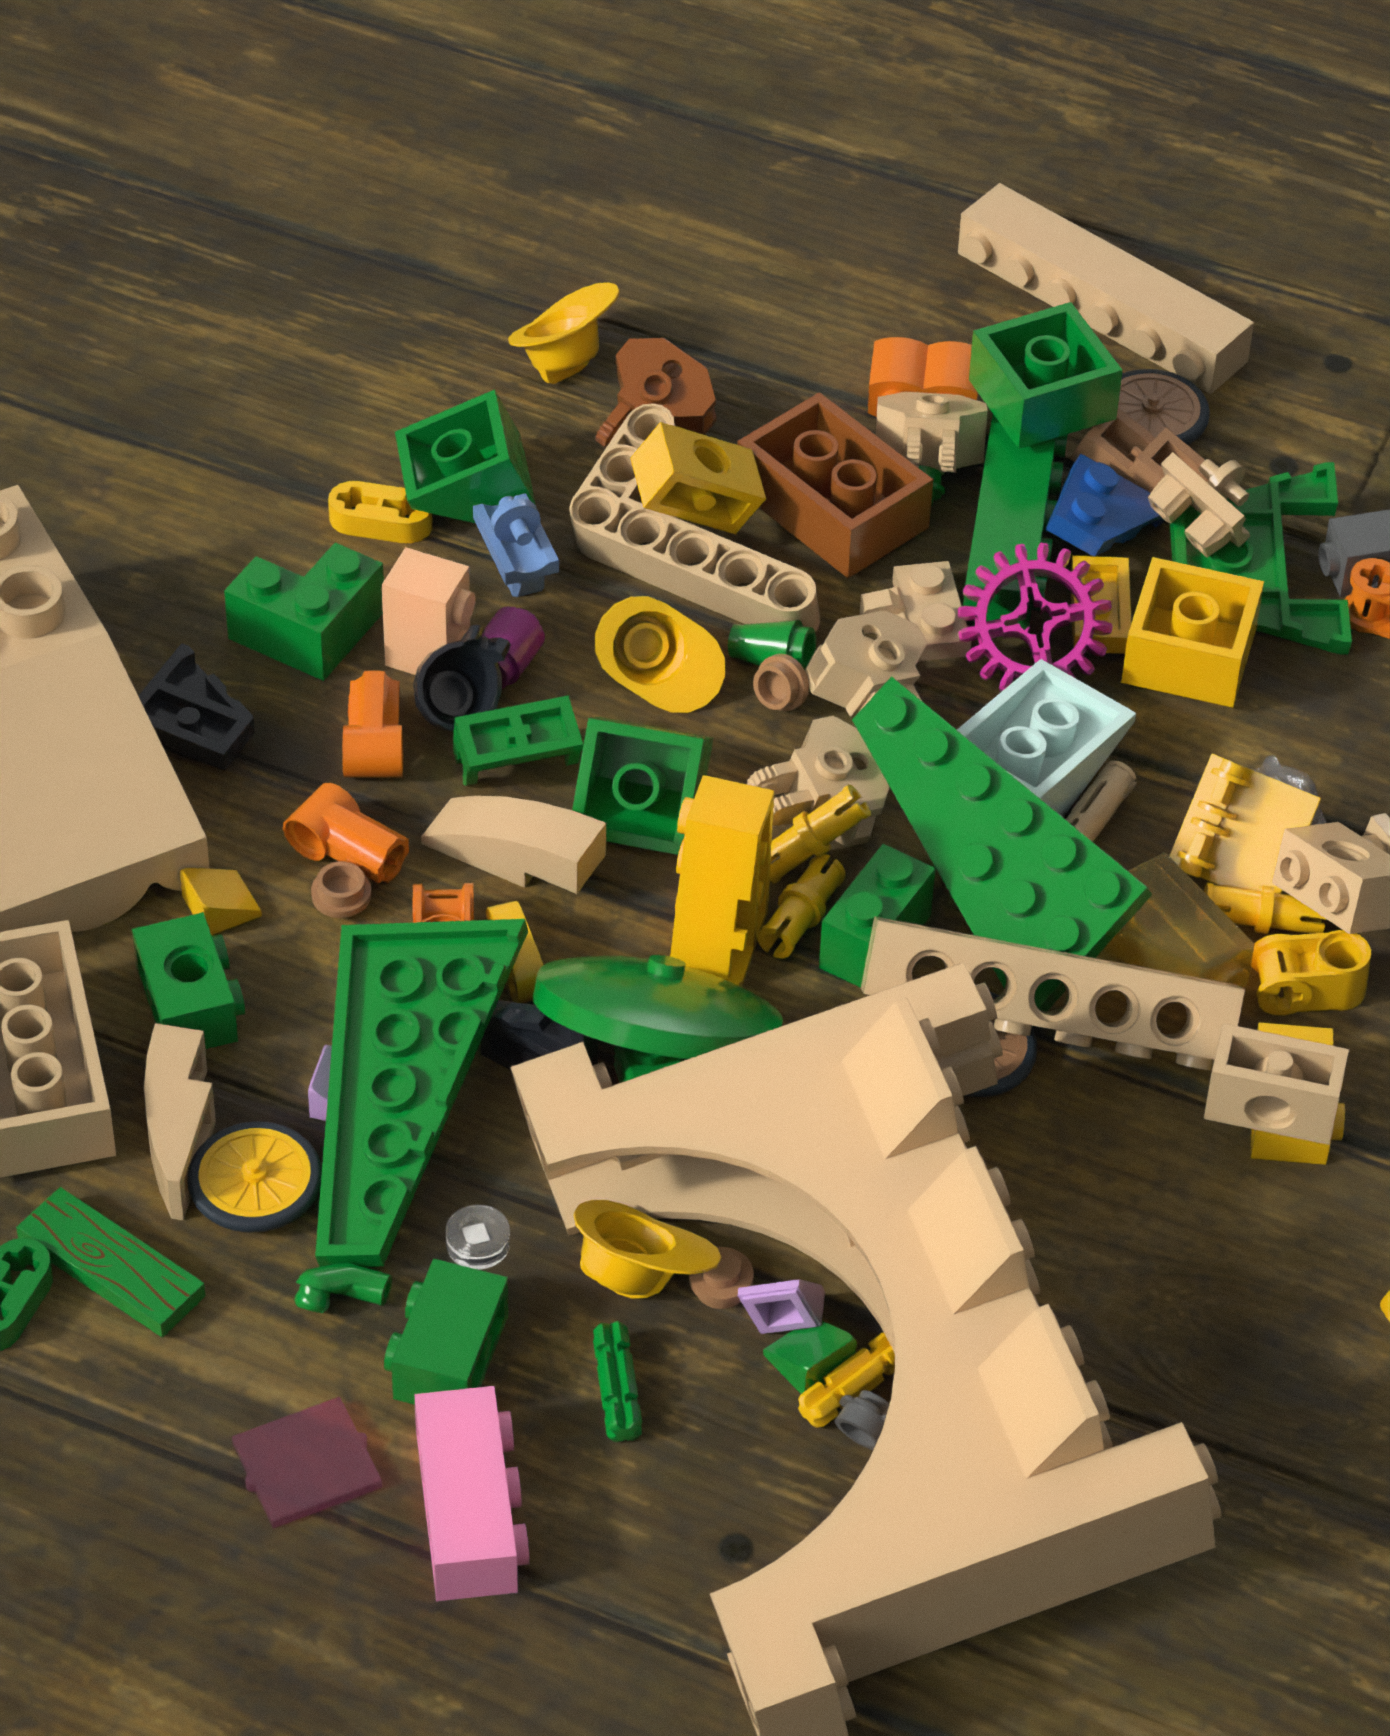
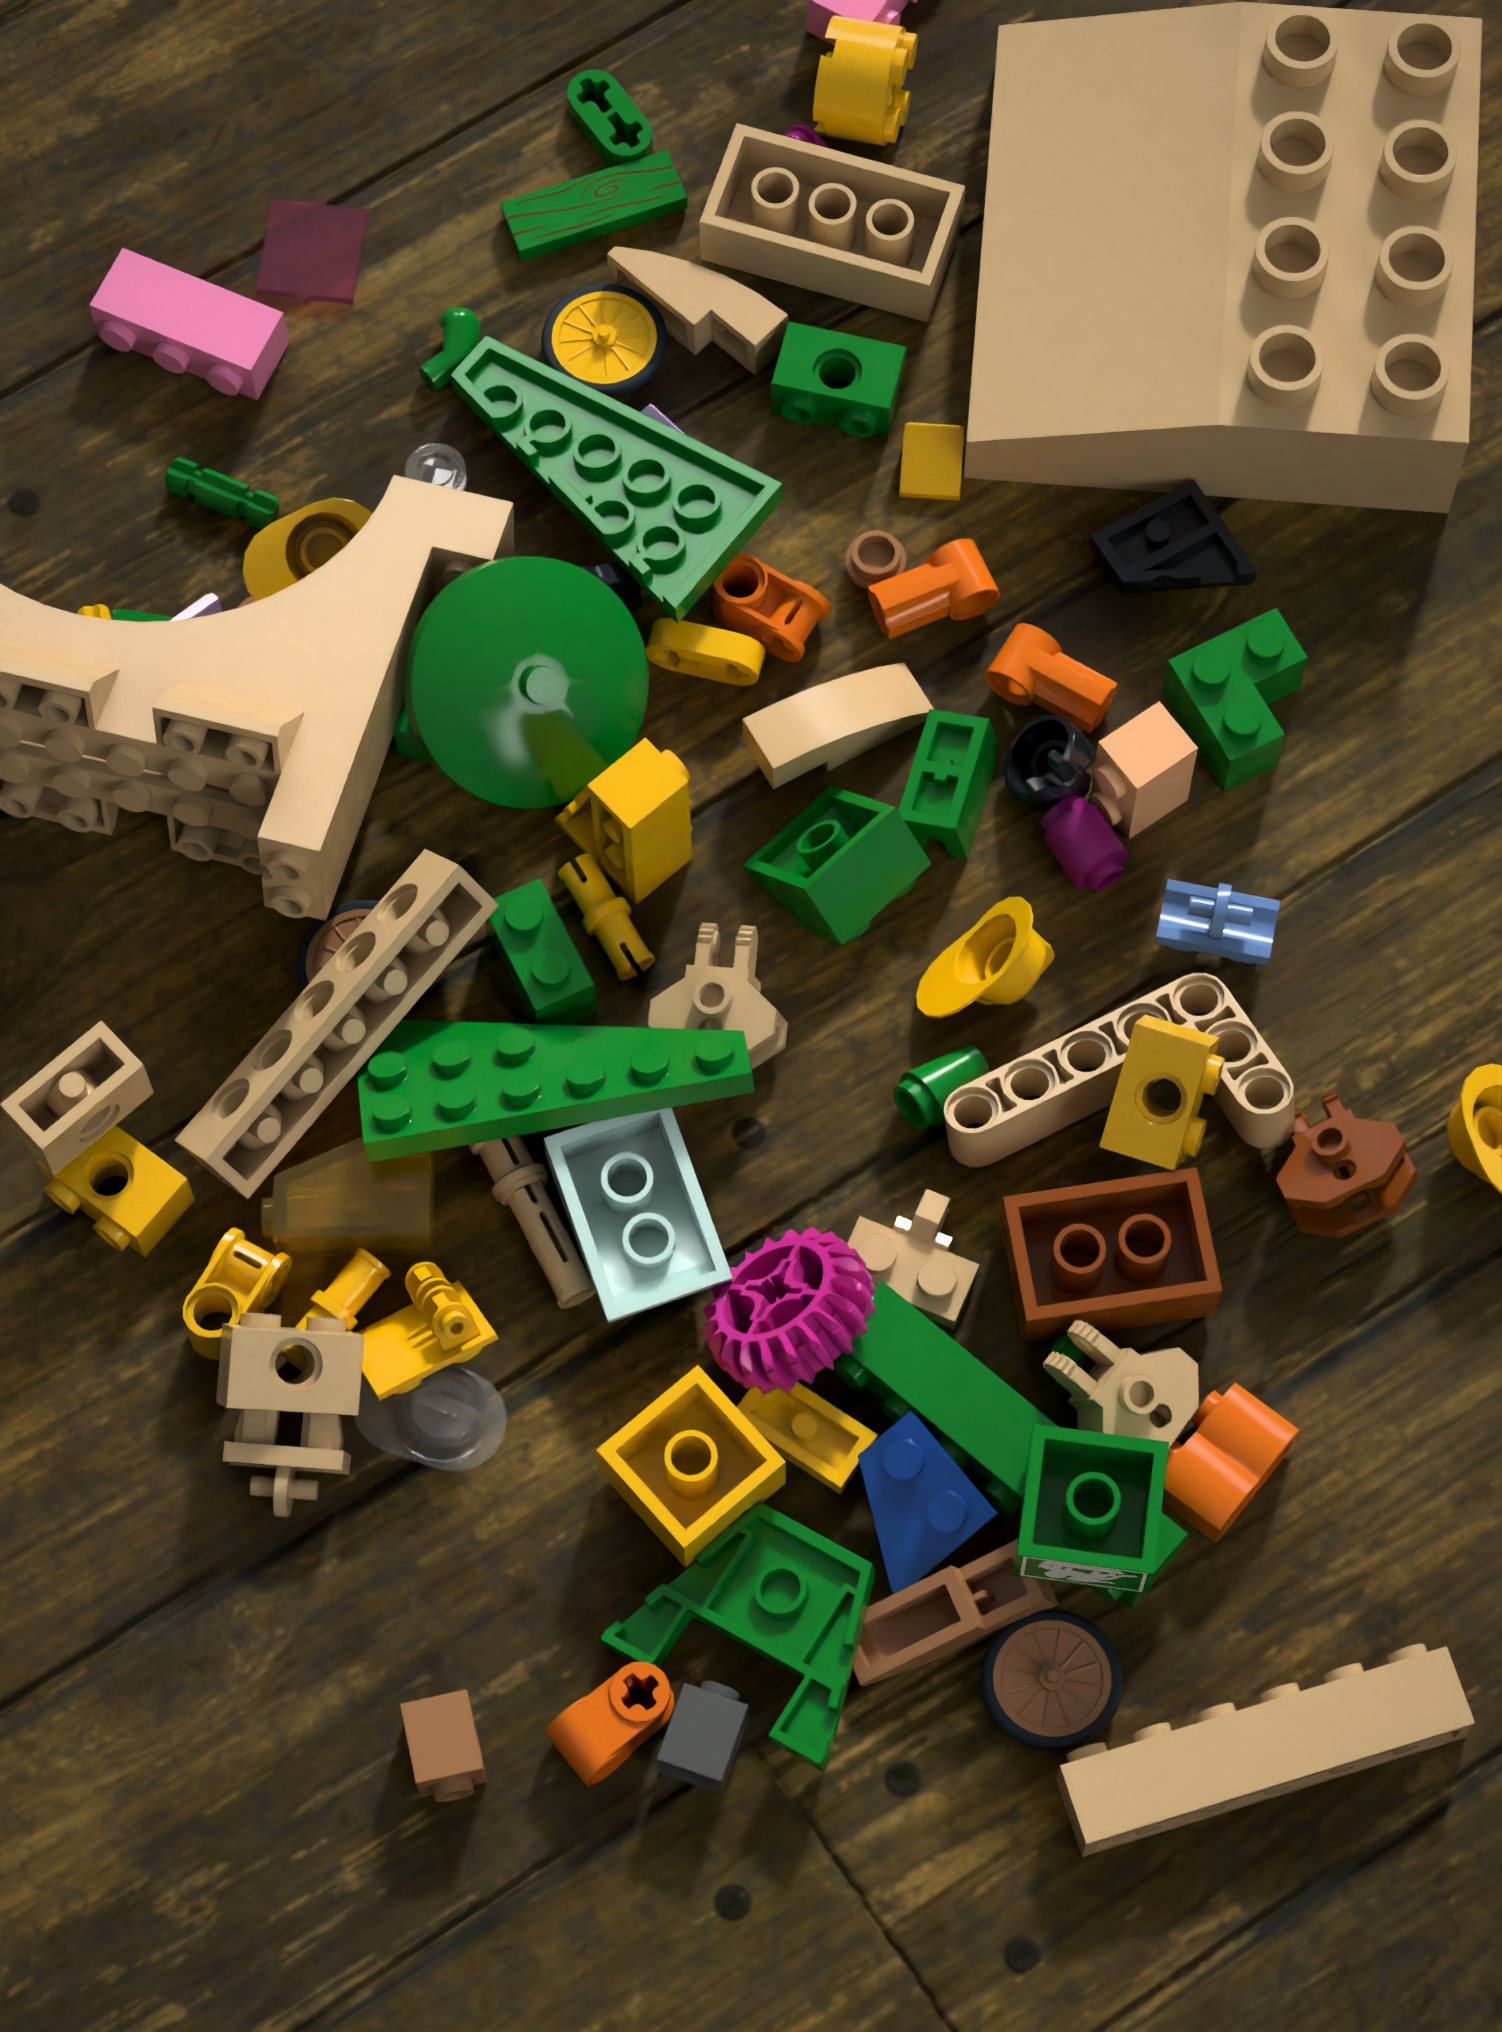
camera: 125 degrees right, 20 degrees up
yellow beam [328,481,433,543] -> none
green brick [384,1258,509,1405] -> none
green slope [395,389,536,523] -> none
medium nougat plate [753,654,809,711] -> none
yellow pin [770,784,871,884] -> none
tan hinge [805,610,928,717] -> none
tan hips [1148,452,1250,557] -> none

